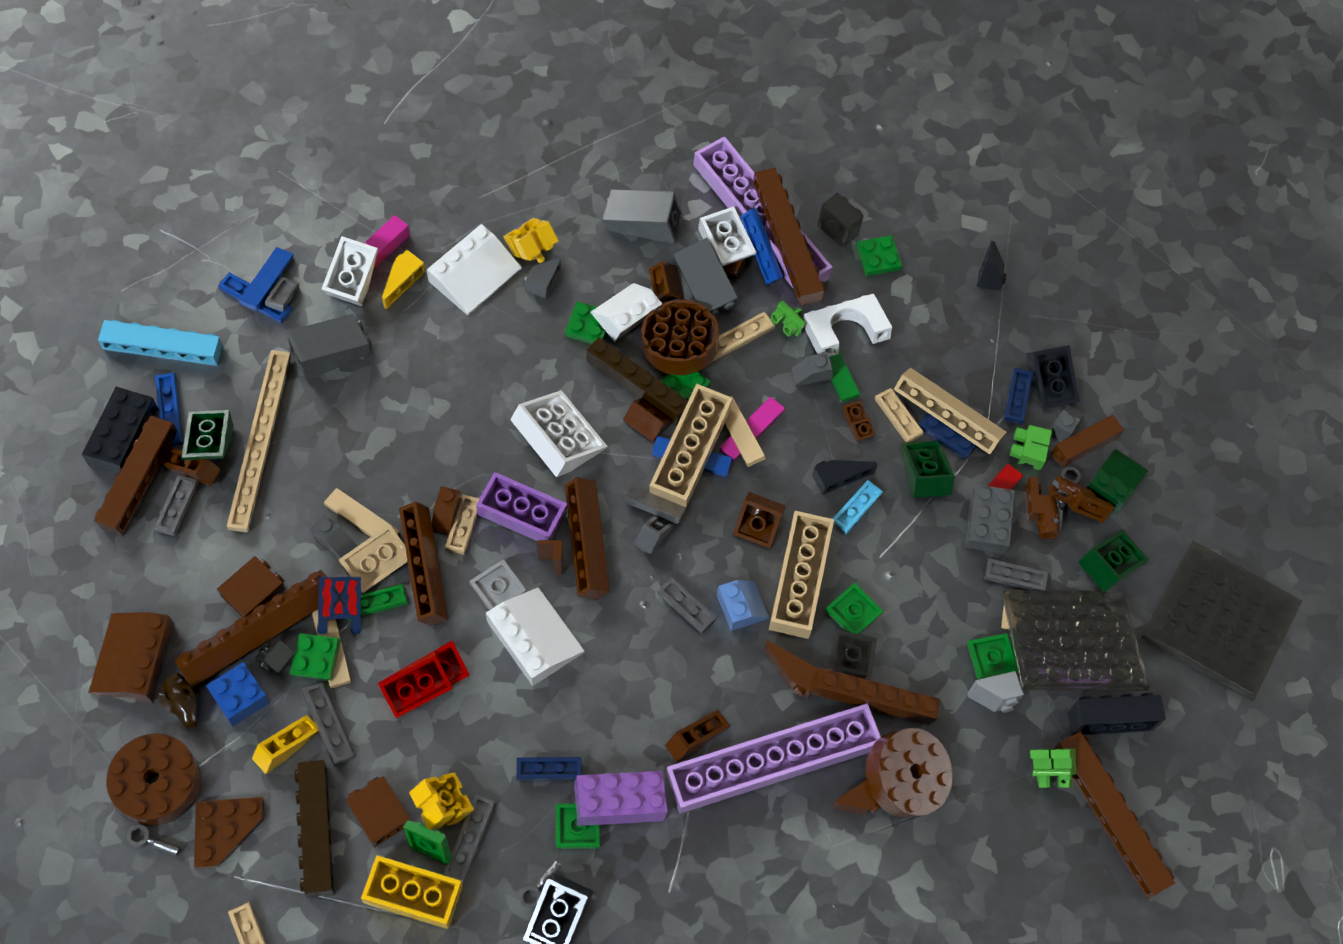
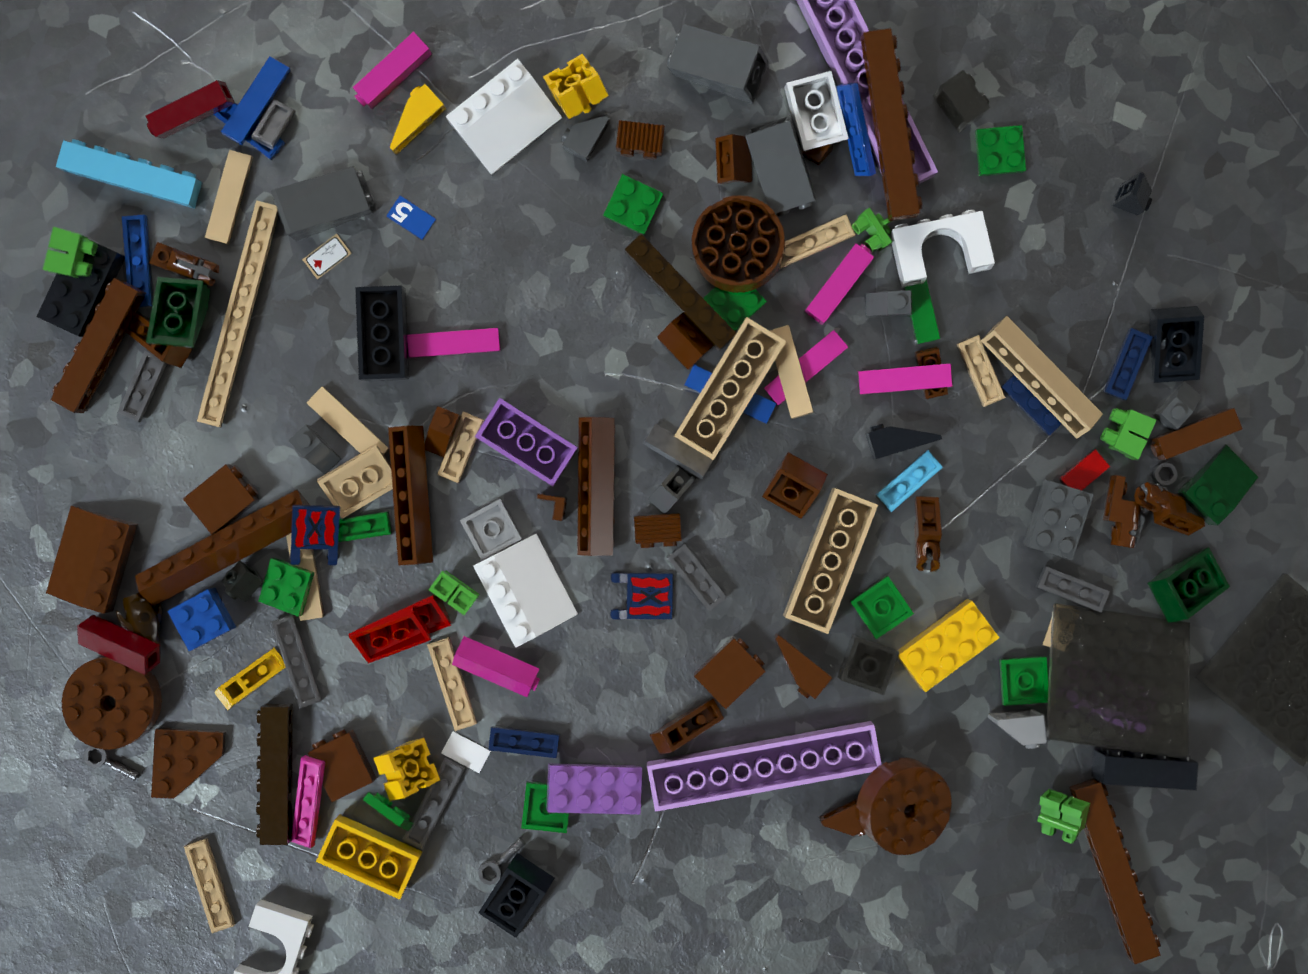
camera: 10 degrees right, 25 degrees up
white slope [322,236,378,306] -> none
white slope [510,390,608,477] -> none
white slope [591,283,662,342] -> none
medium blue slope [717,580,769,631] -> none
reddish brown brick [810,668,940,725] -> none
dark green slope [901,441,955,498] -> none
none -> bright green hips [43,227,98,278]
none -> dark red brick [77,615,160,675]
none -> dark red brick [146,80,235,139]
none -> reddish brown plate [149,242,219,286]
none -> tan tile [205,150,253,245]
none -> dark pink tile [291,755,325,848]
none -> white sticker [302,234,352,279]
none -> black brick [355,285,409,381]
none -> blue sticker [387,196,436,240]
none -> dark pink tile [407,328,500,358]
none -> tan tile [427,637,477,731]
none -> bright green hips [429,570,480,615]
none -> white sticker [441,731,491,773]
none -> dark pink brick [452,636,540,697]
none -> flag [610,573,673,619]
none -> reddish brown brick [616,120,665,160]
none -> reddish brown brick [634,513,682,548]
none -> reddish brown brick [694,636,766,709]
none -> dark pink brick [804,244,874,325]
none -> dark pink tile [858,364,953,394]
none -> yellow brick [894,599,999,693]
none -> reddish brown plate [914,496,942,572]

